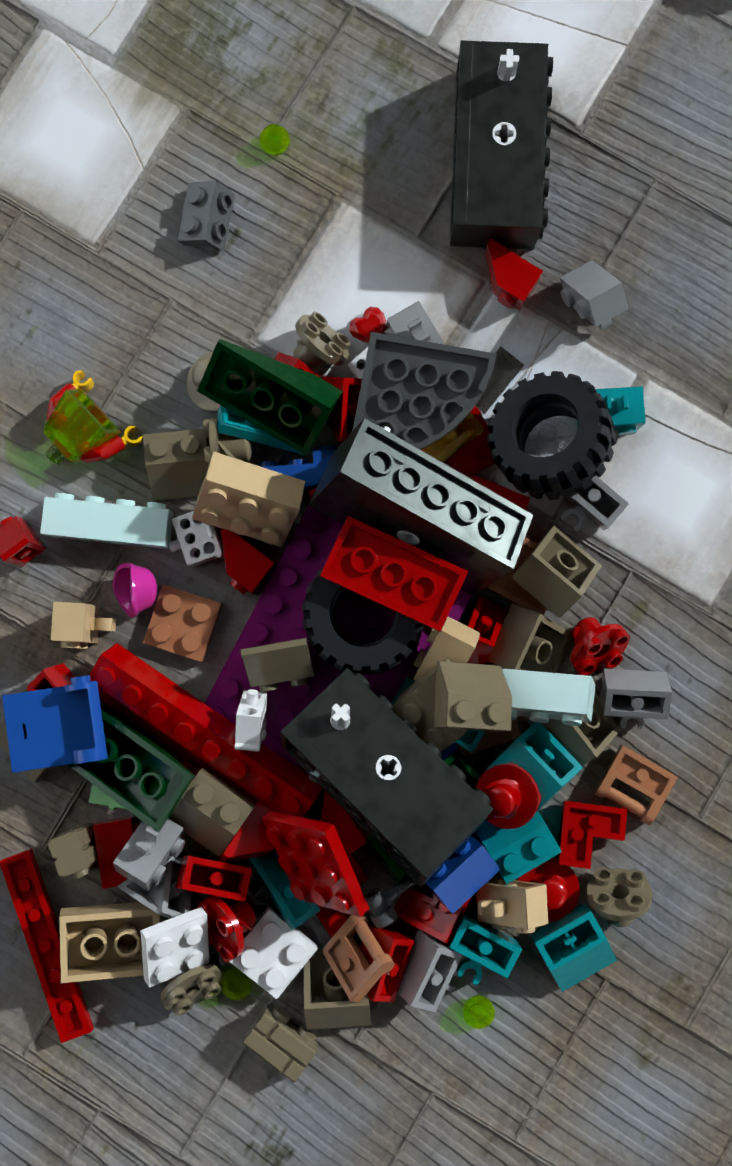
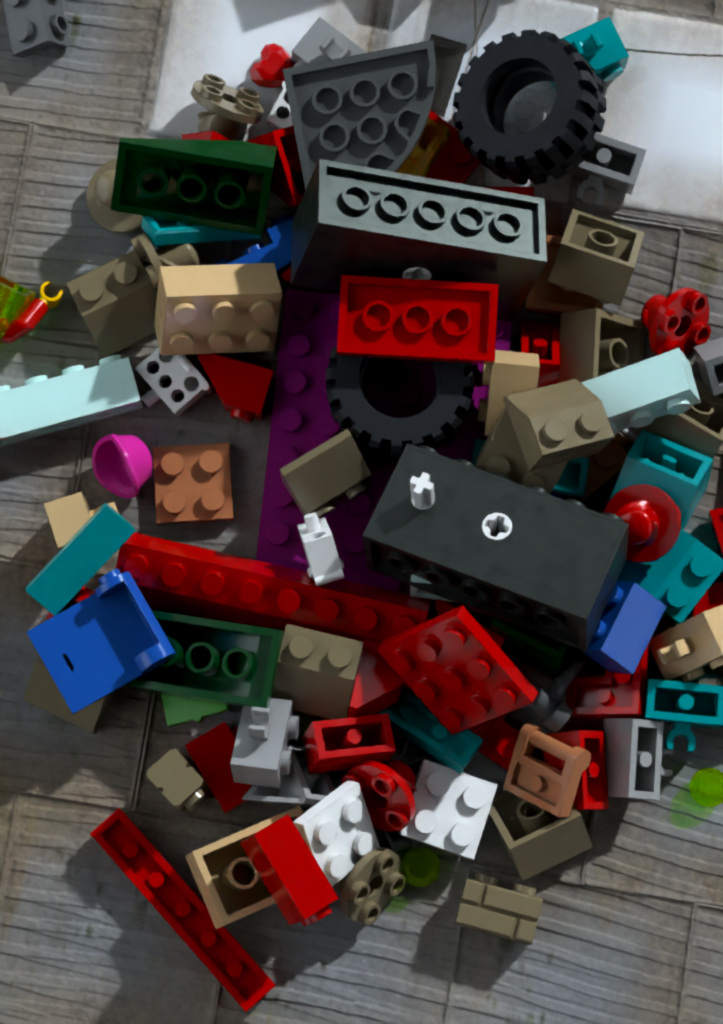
camera: 30 degrees left, 5 degrees down
none -> teal tile [25,502,135,616]
none -> red brick [240,814,339,927]

